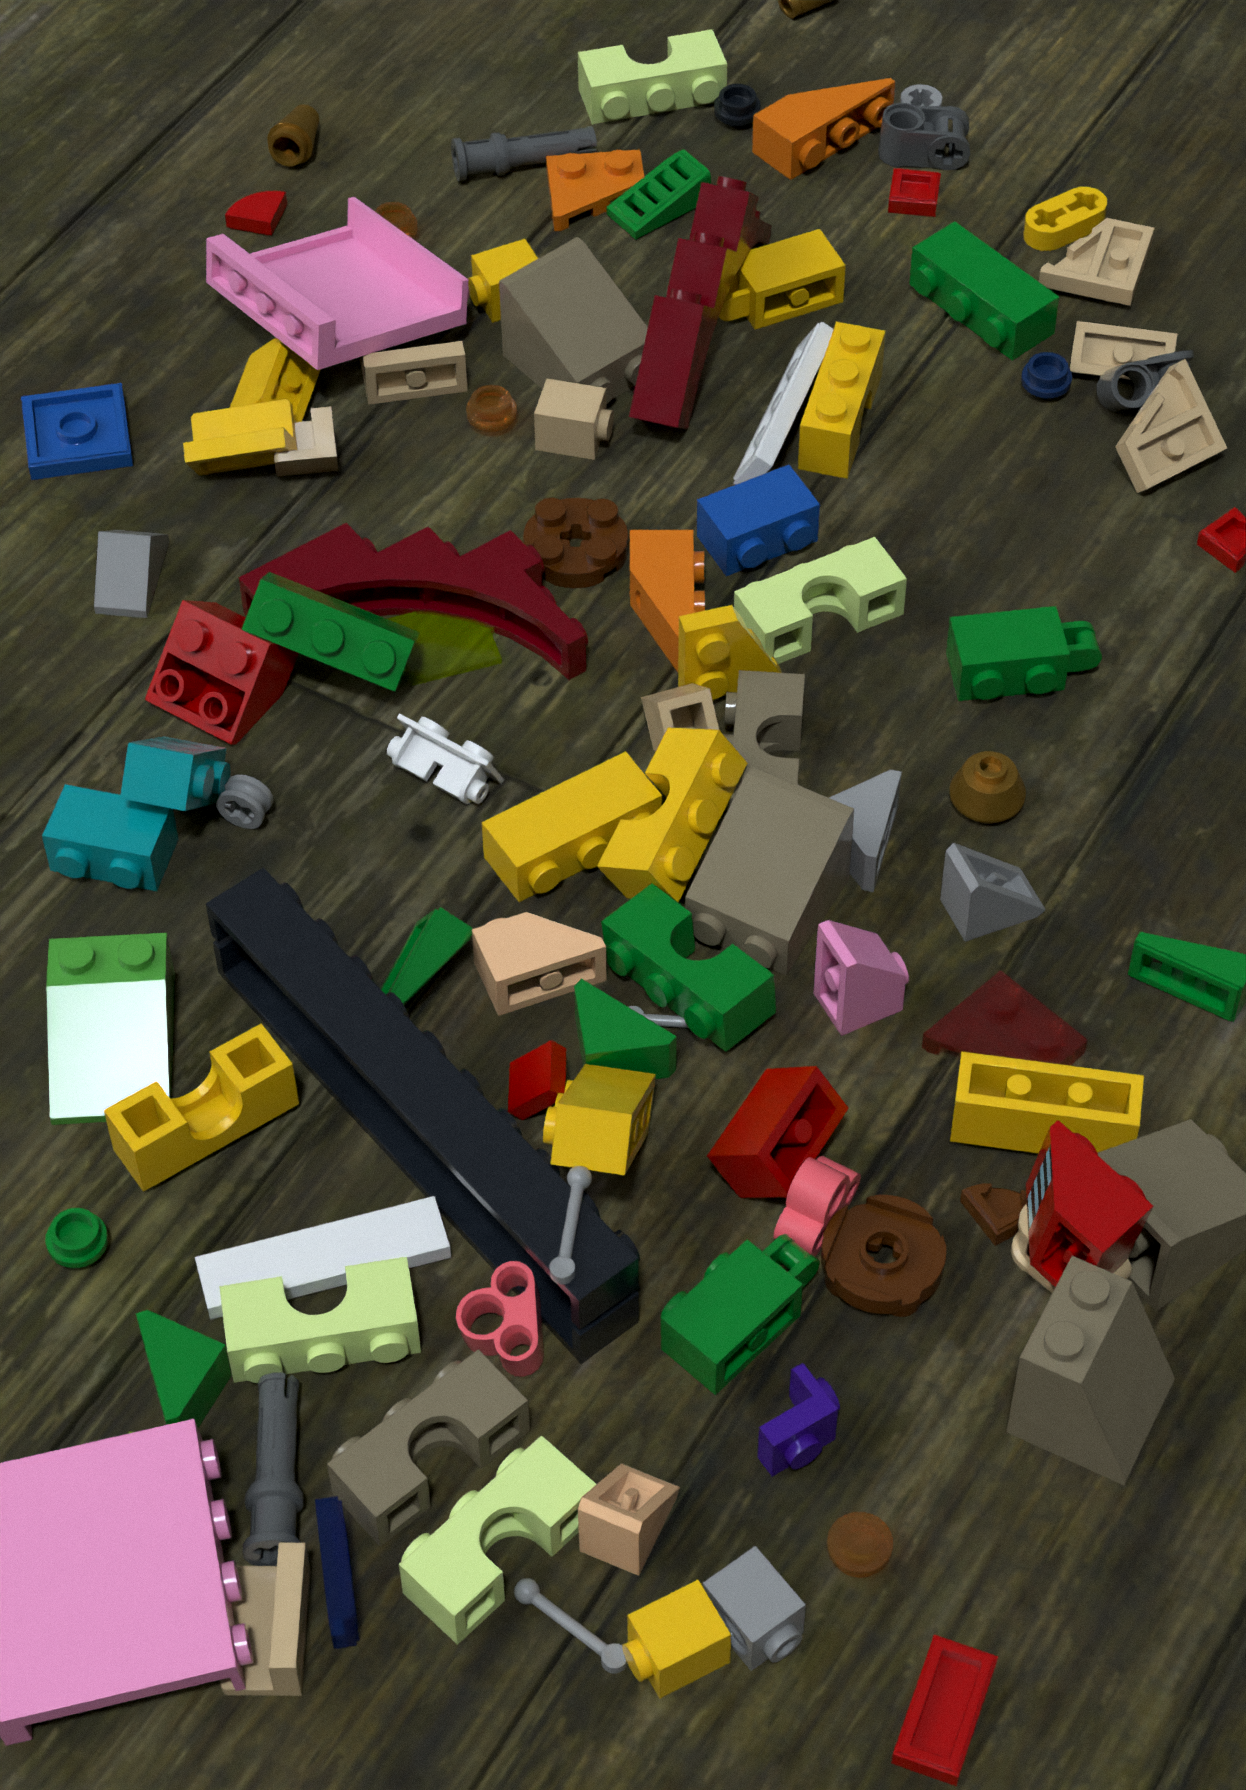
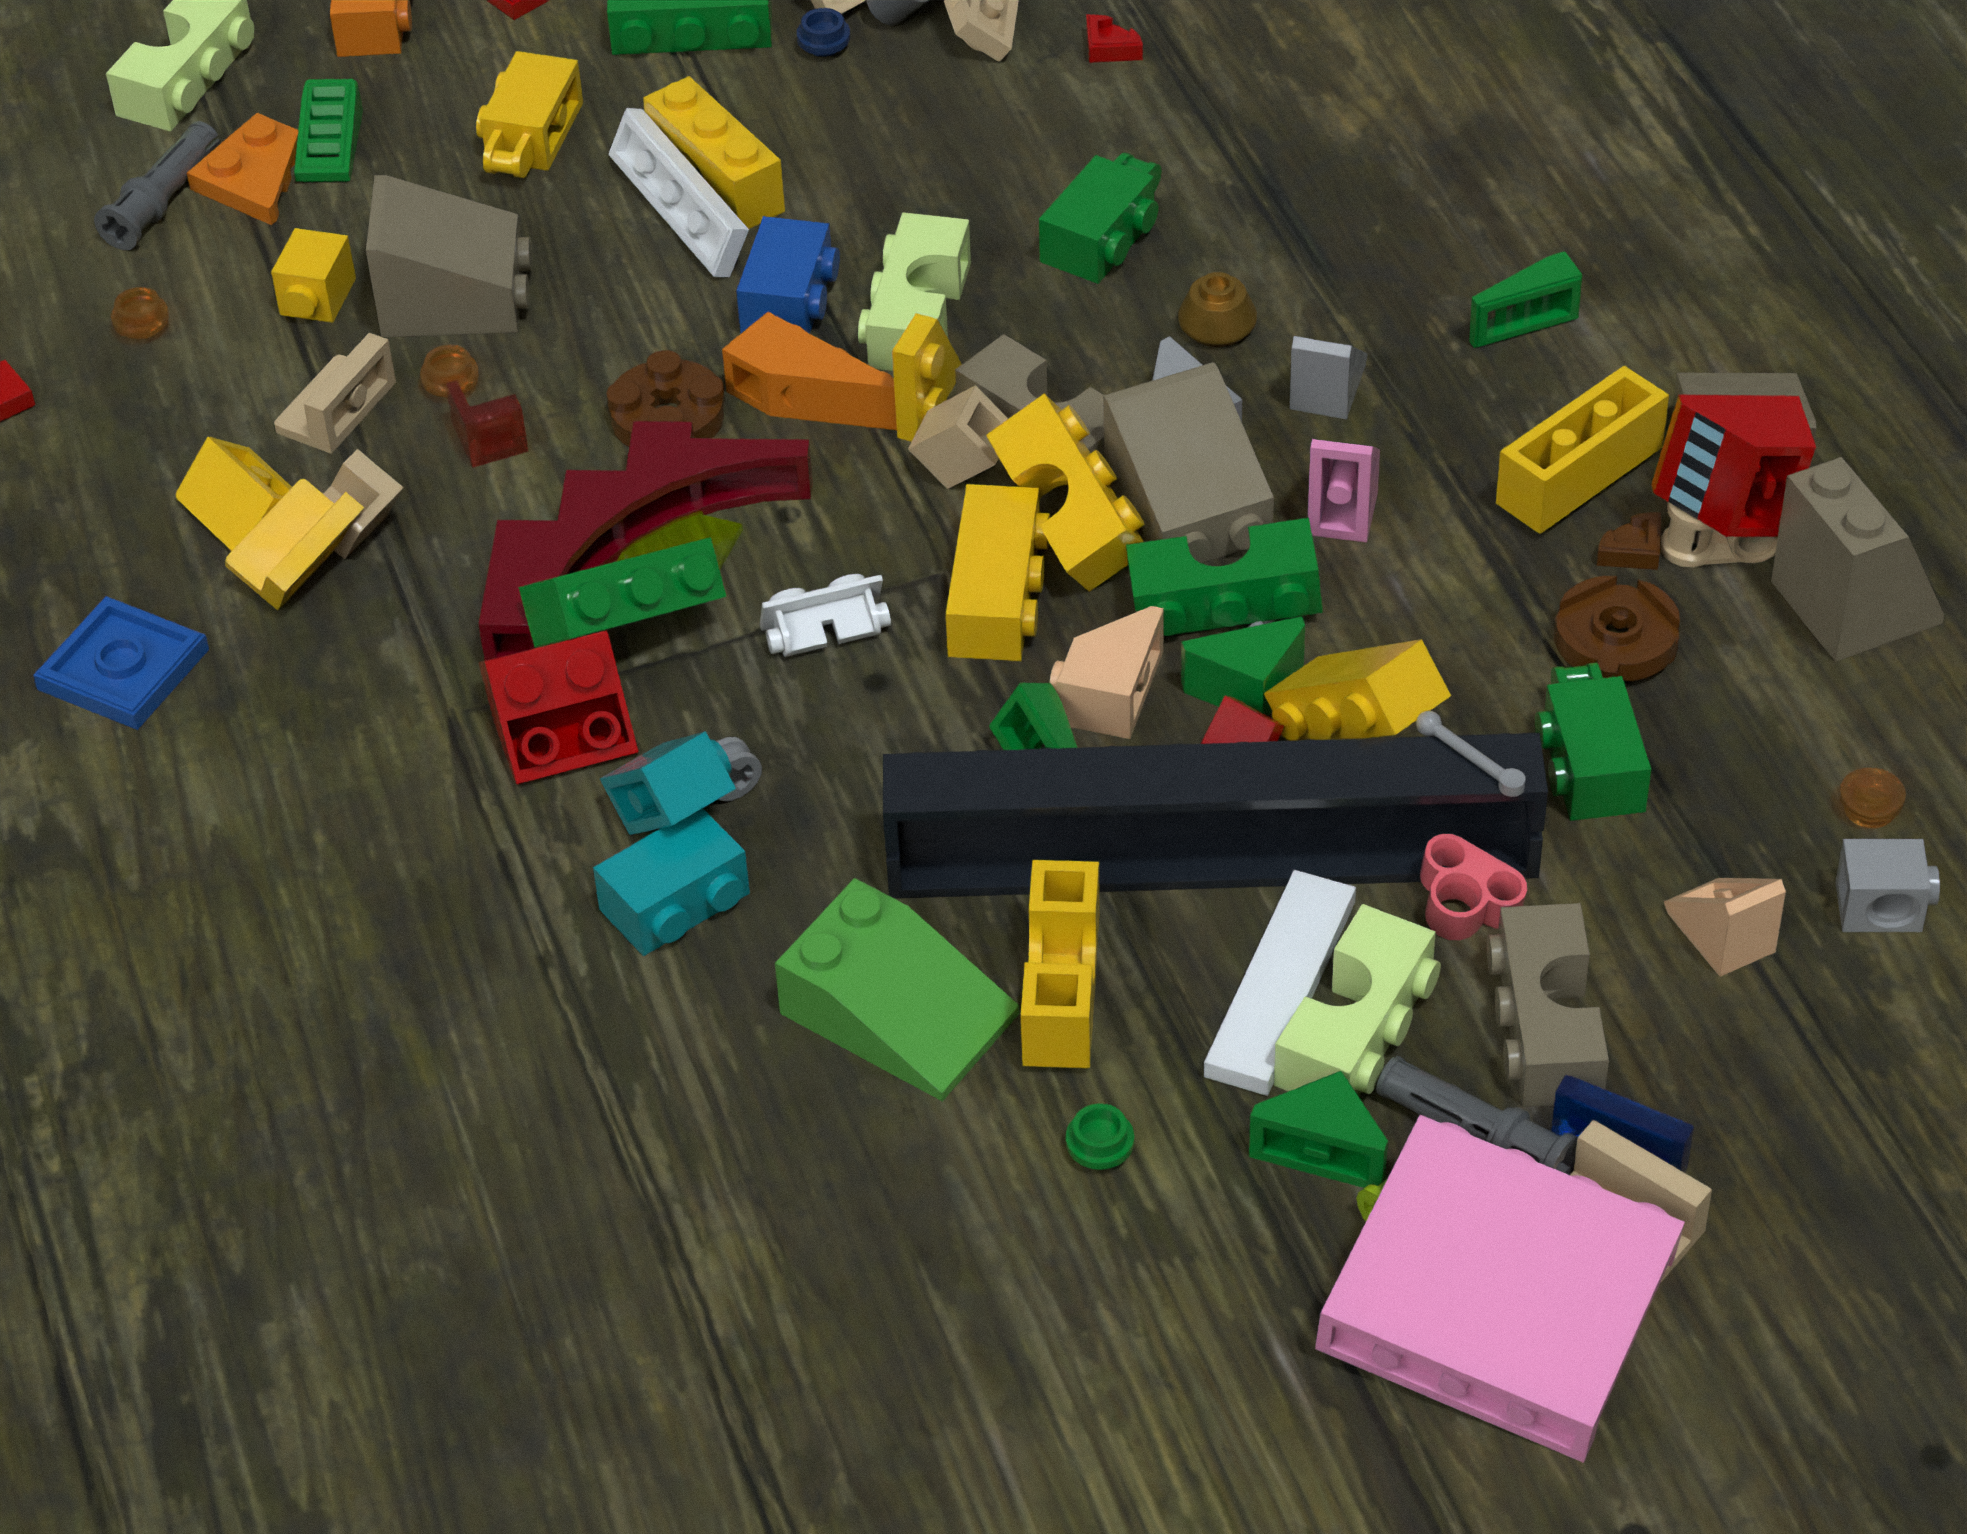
camera: 50 degrees left, 5 degrees down
light grey slope [94,530,169,618] -> none
bright pink panel [206,197,469,370] -> none
yellowish green arch [399,1435,596,1645] -> none
light grey hinge [514,1578,627,1674] -> none
tan brick [534,379,614,460] -> none
yellow brick [622,1580,731,1699] -> none
dark red arch [629,176,772,429] -> none
red brick [707,1066,849,1198] -> none
black plate [714,84,761,127] -> none
dark purple bracket [757,1363,840,1477] -> none
coral piece [773,1155,861,1257] -> none
clear red wing [922,970,1088,1066] -> none
none -> clear red panel [445,380,529,468]

